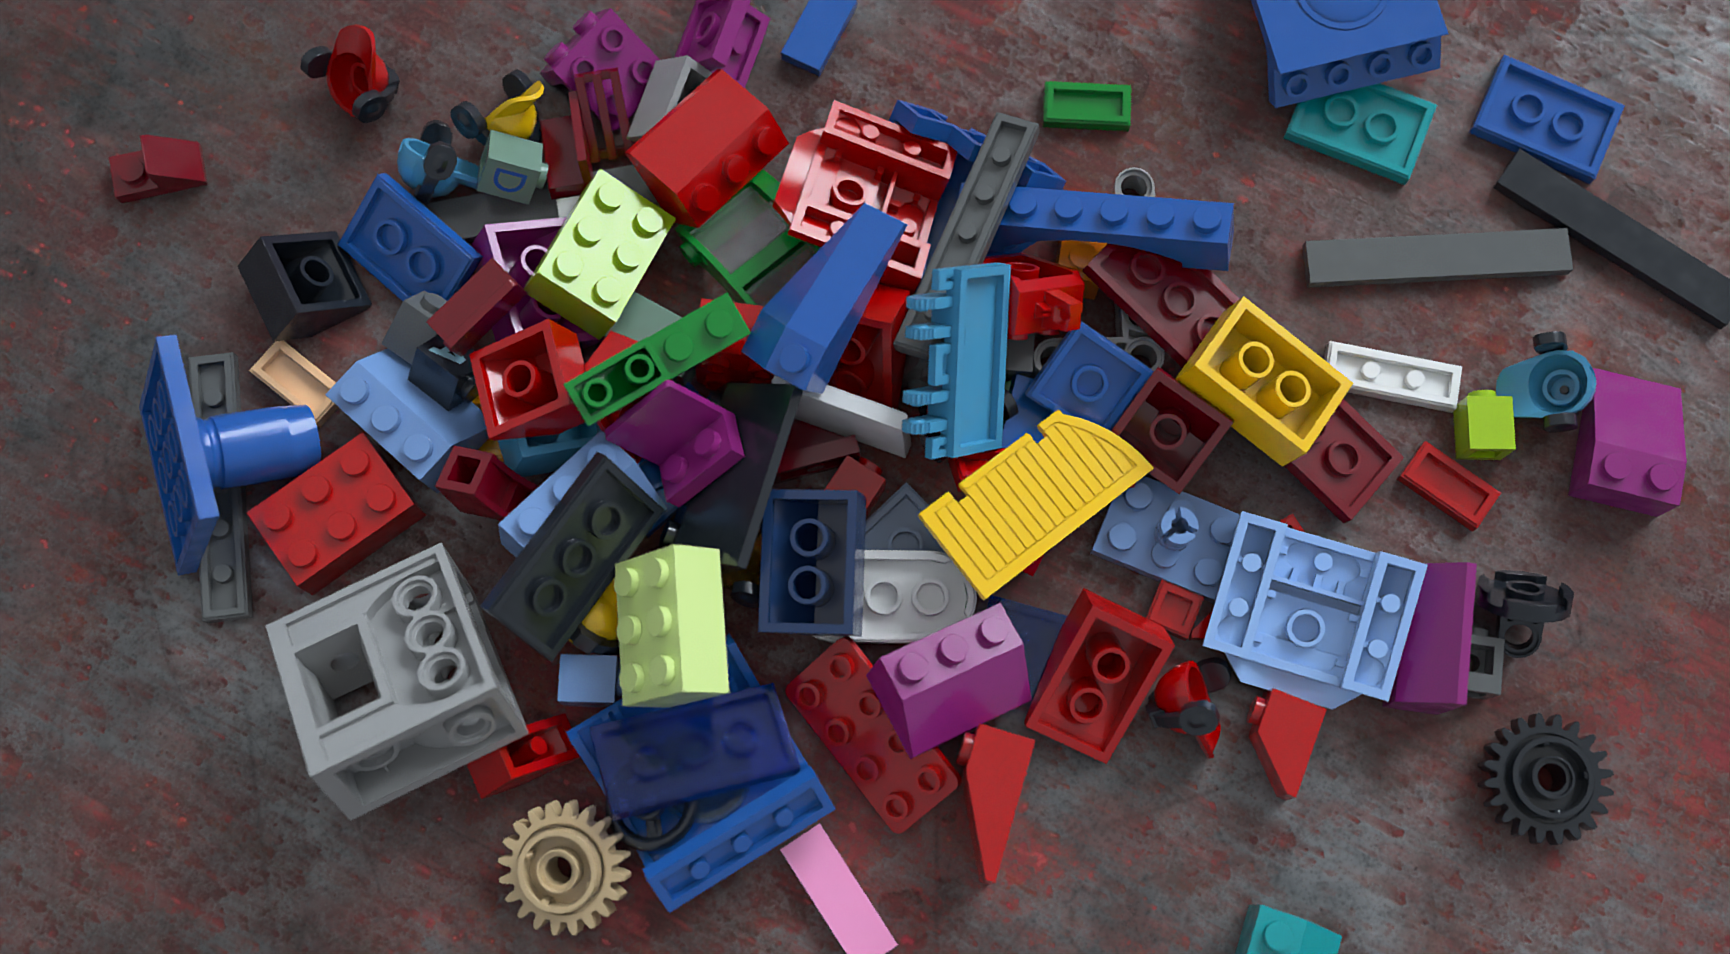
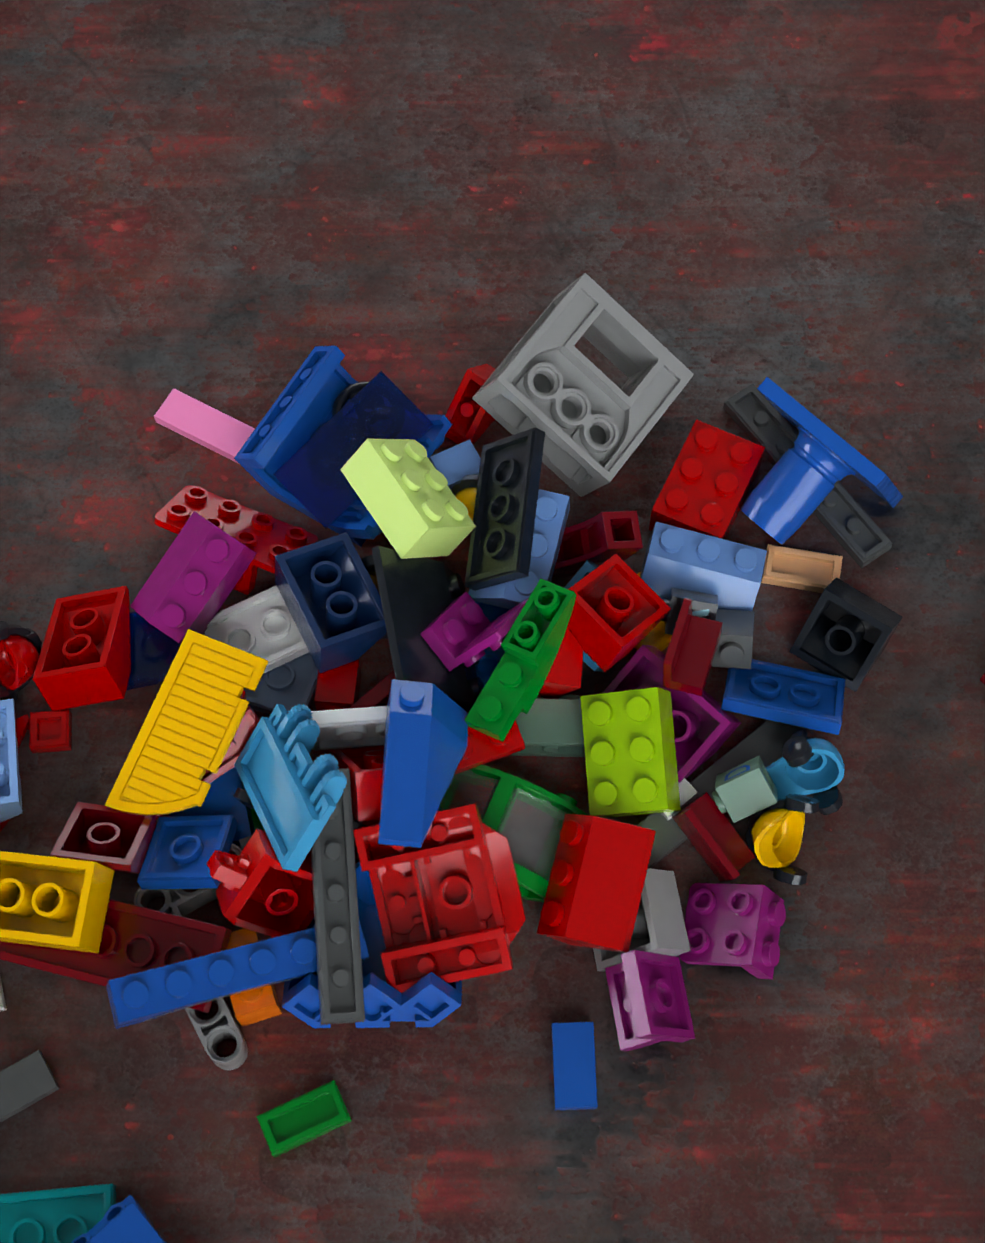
camera: 155 degrees right, 10 degrees down
red cap [300,25,400,123] -> none
tan gear [498,799,632,935] -> none
dark red tile [574,67,633,163] -> none
red slope [955,723,1035,885] -> none
medium blue plate [1090,476,1240,604] -> none

